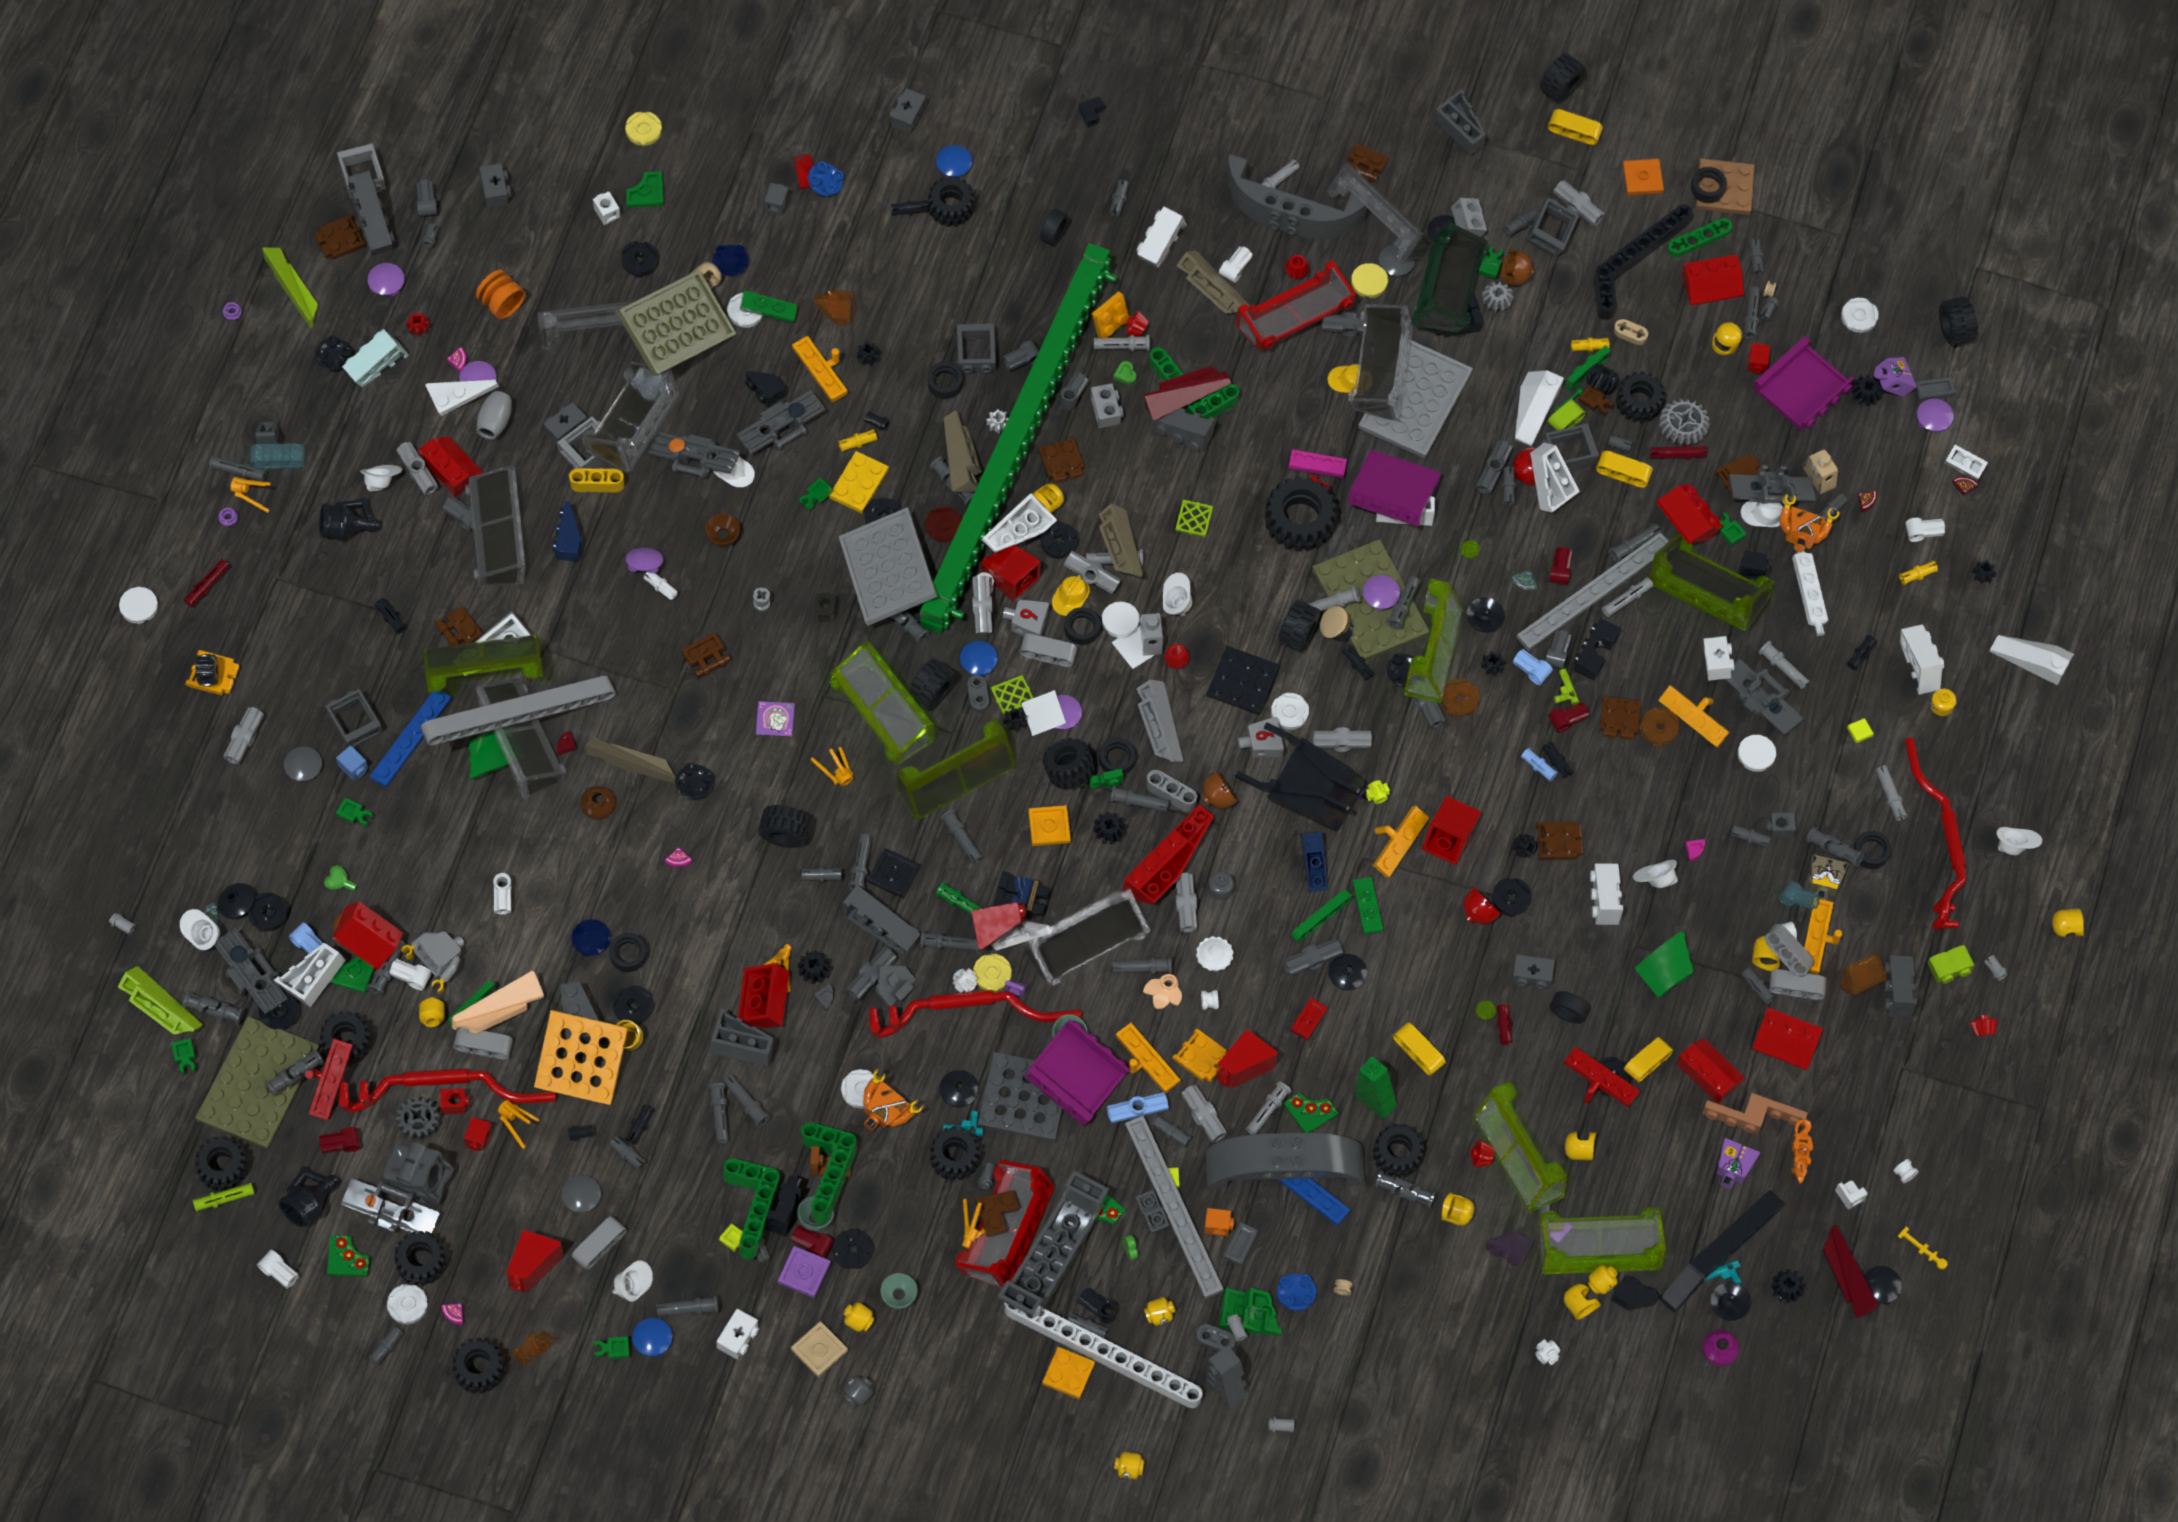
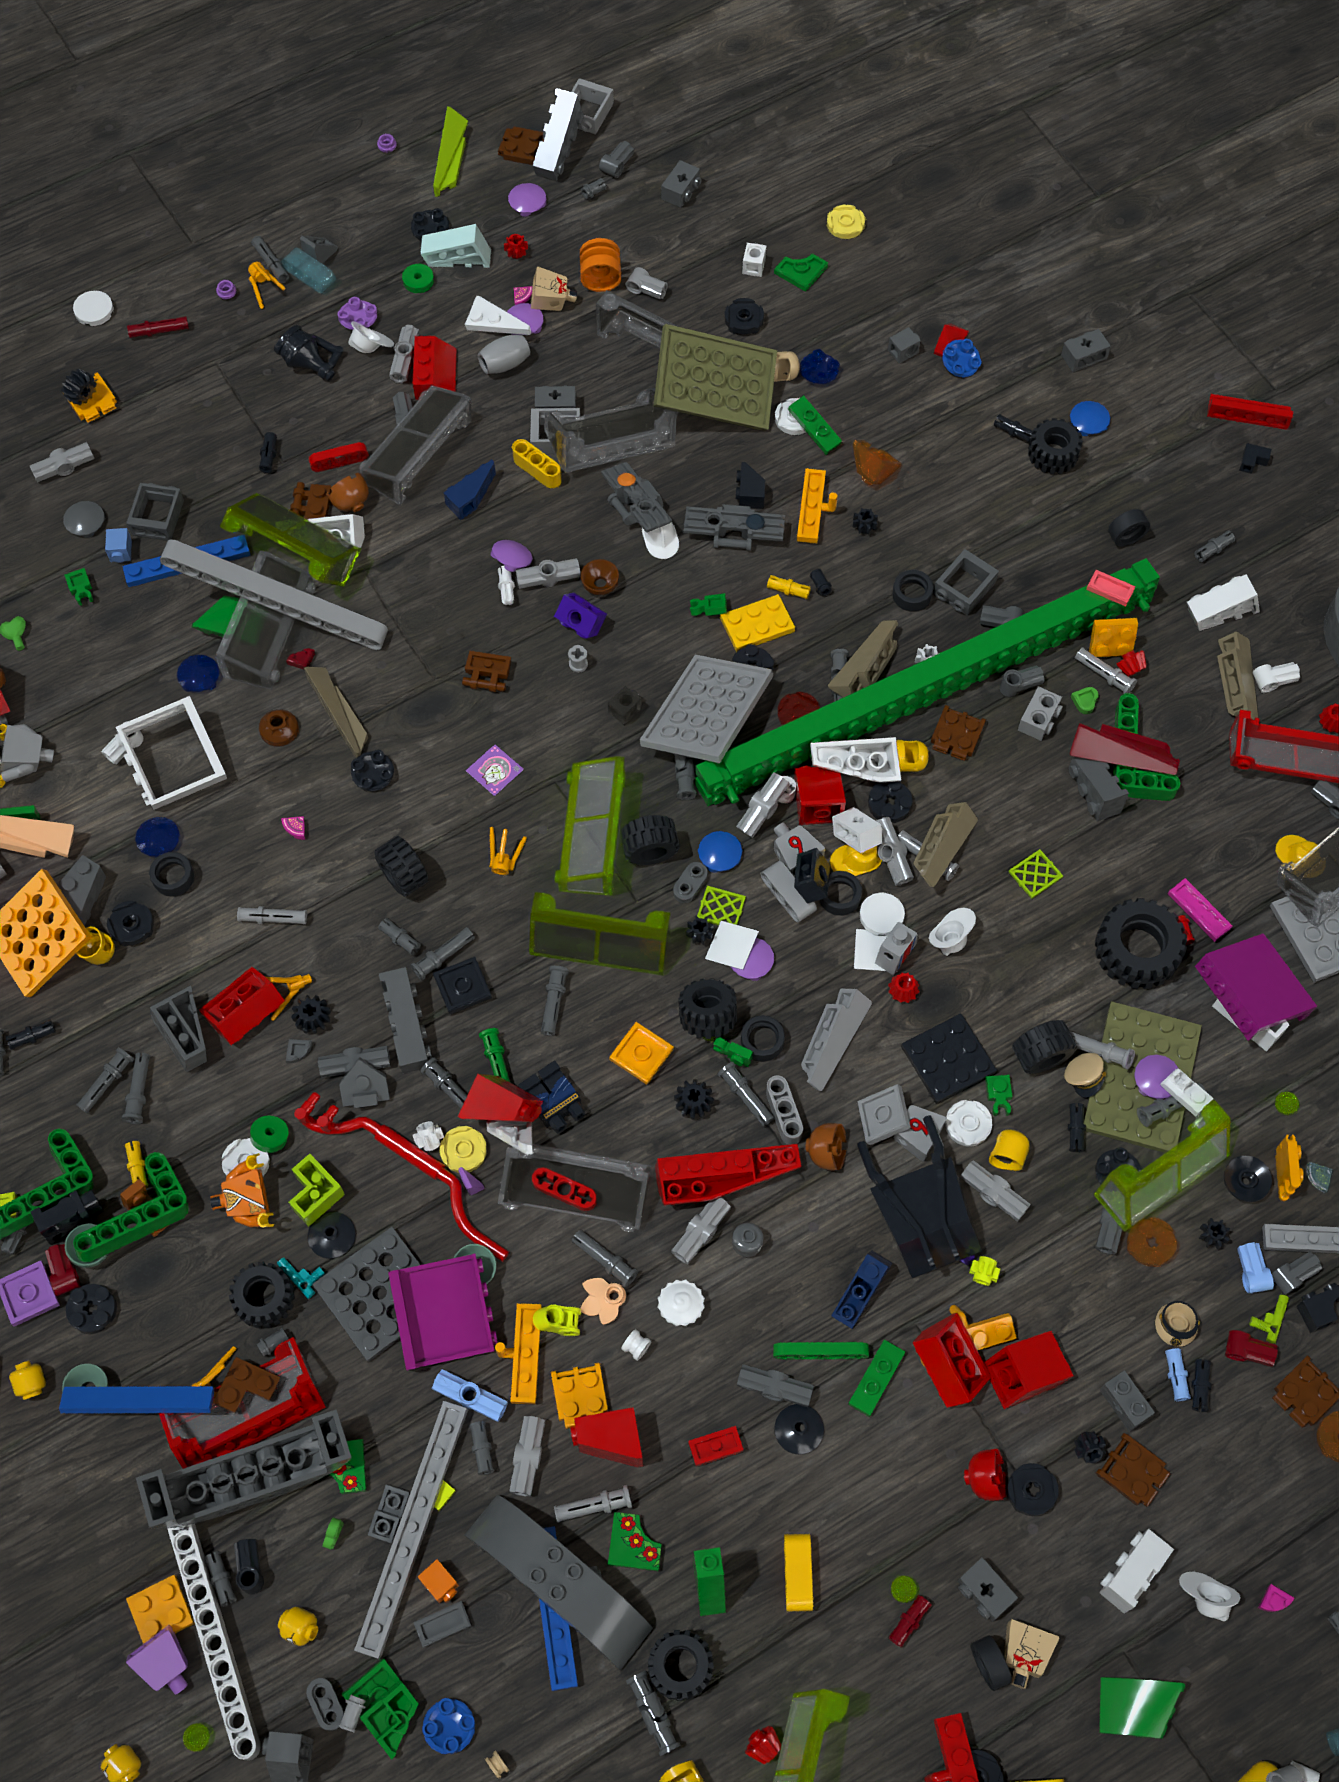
camera: 45 degrees right, 0 degrees up
none -> blue tile [59,1386,214,1413]
none -> white window [115,696,227,810]
none -> yellow pin [125,1141,148,1188]
none -> medium lavender torso [126,1625,188,1695]
none -> clear blue dish [177,655,220,692]
none -> clear neon green plate [183,1723,210,1752]
none -> light grey pin [237,906,307,924]
none -> green piece [250,1116,289,1153]
none -> lime brick [289,1154,345,1227]
none -> red beam [309,442,369,472]
none -> dark orange cylinder [326,473,369,512]
none -> medium lavender dish [338,297,377,330]
none -> green piece [402,264,434,293]
none -> light grey piece [516,558,581,589]
none -> tan torso [531,267,577,311]
none -> red beam [532,1168,597,1211]
none -> neon yellow piece [533,1305,581,1336]
none -> dark purple brick [554,592,607,638]
none -> light grey piece [625,267,668,299]
none -> black brick [794,848,830,904]
none -> white brick [832,807,882,853]
none -> light grey tile [857,1084,911,1145]
none -> red slope [912,1313,991,1408]
none -> green plate [985,1075,1012,1117]
none -> yellow helmet [989,1129,1030,1171]
none -> tan torso [1004,1619,1059,1689]
none -> coral tile [1086,570,1136,607]
none -> dark grey brick [1100,1370,1155,1432]
none -> tan piece [1155,1301,1200,1346]
none -> white plate [1160,1068,1213,1117]
none -> red fence [1207,394,1293,430]
none -> light orange plate [1275,1134,1303,1201]

